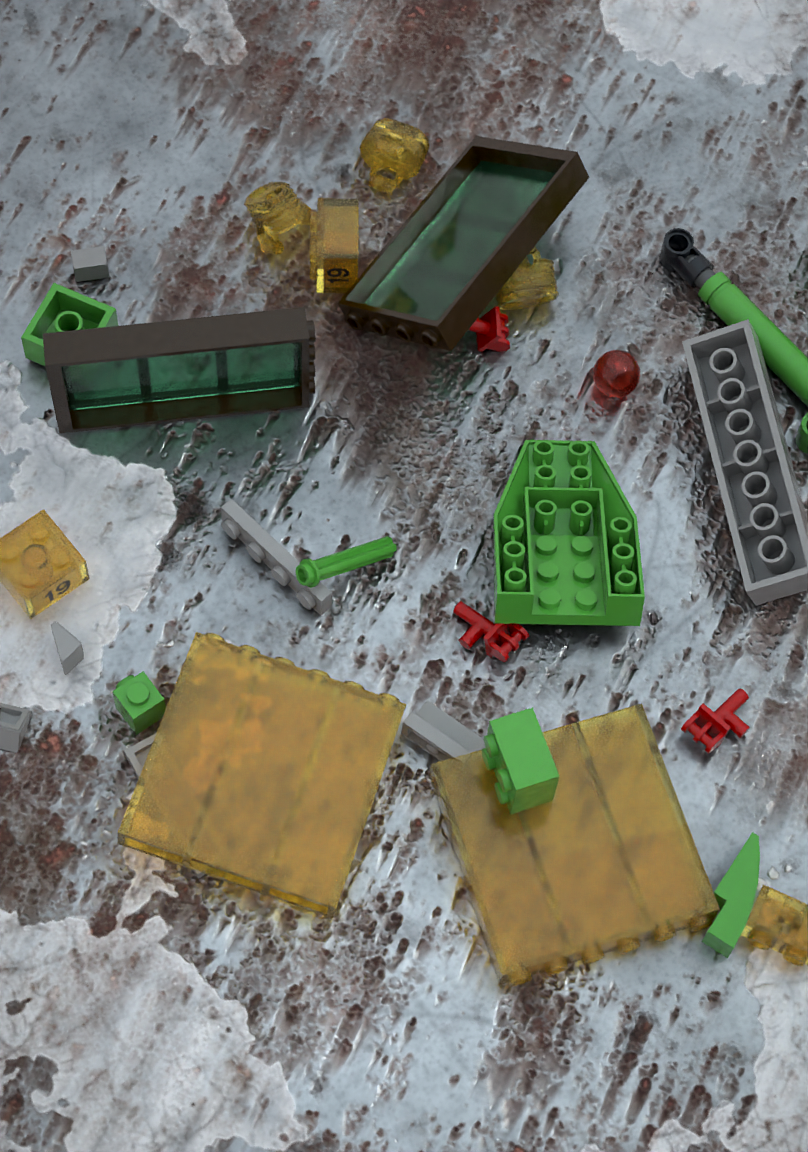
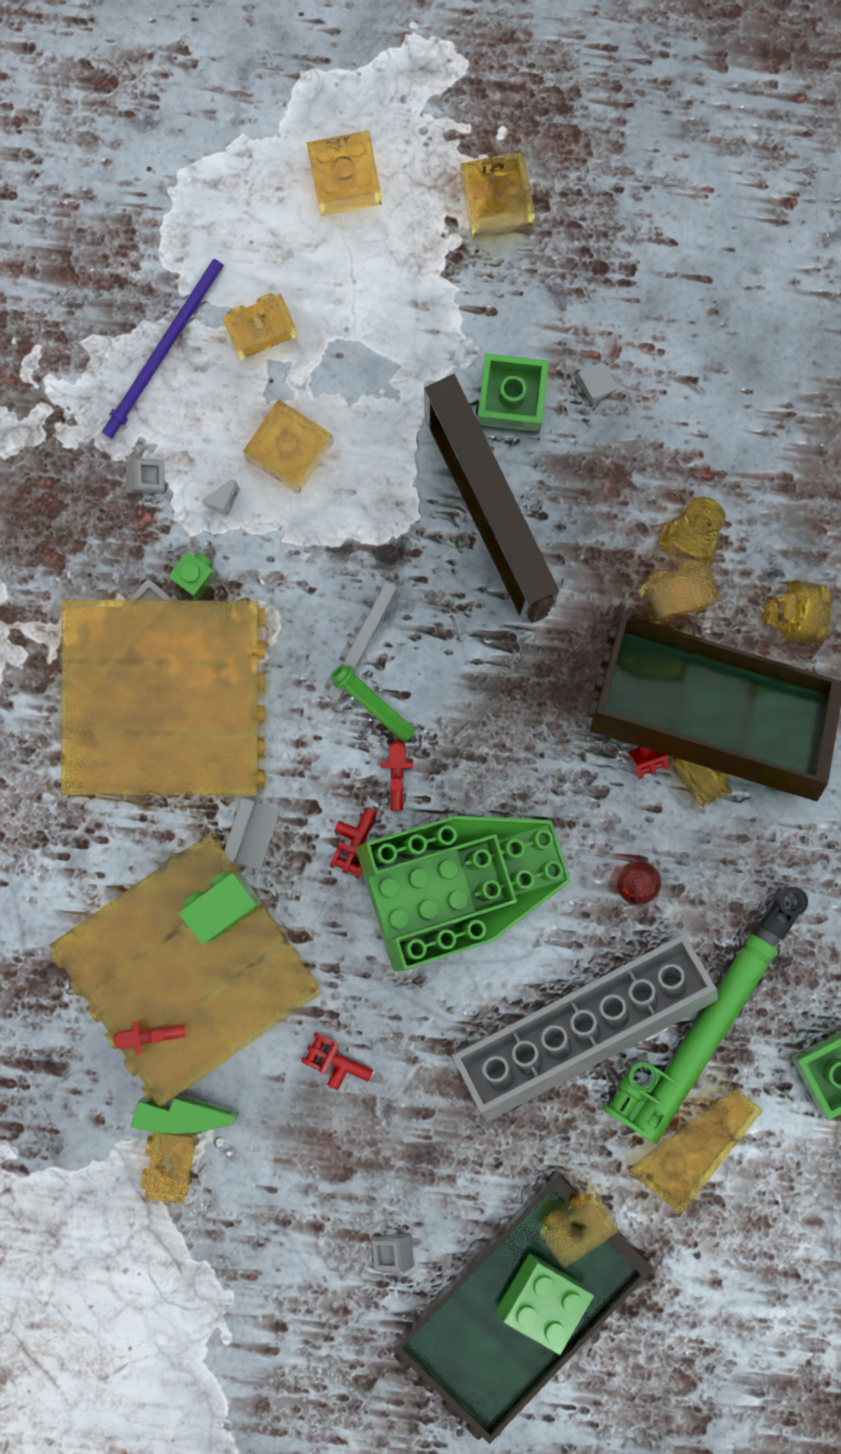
camera: 80 degrees right, 20 degrees up
none -> red arm [113,1020,186,1056]
none -> red arm [381,739,413,811]

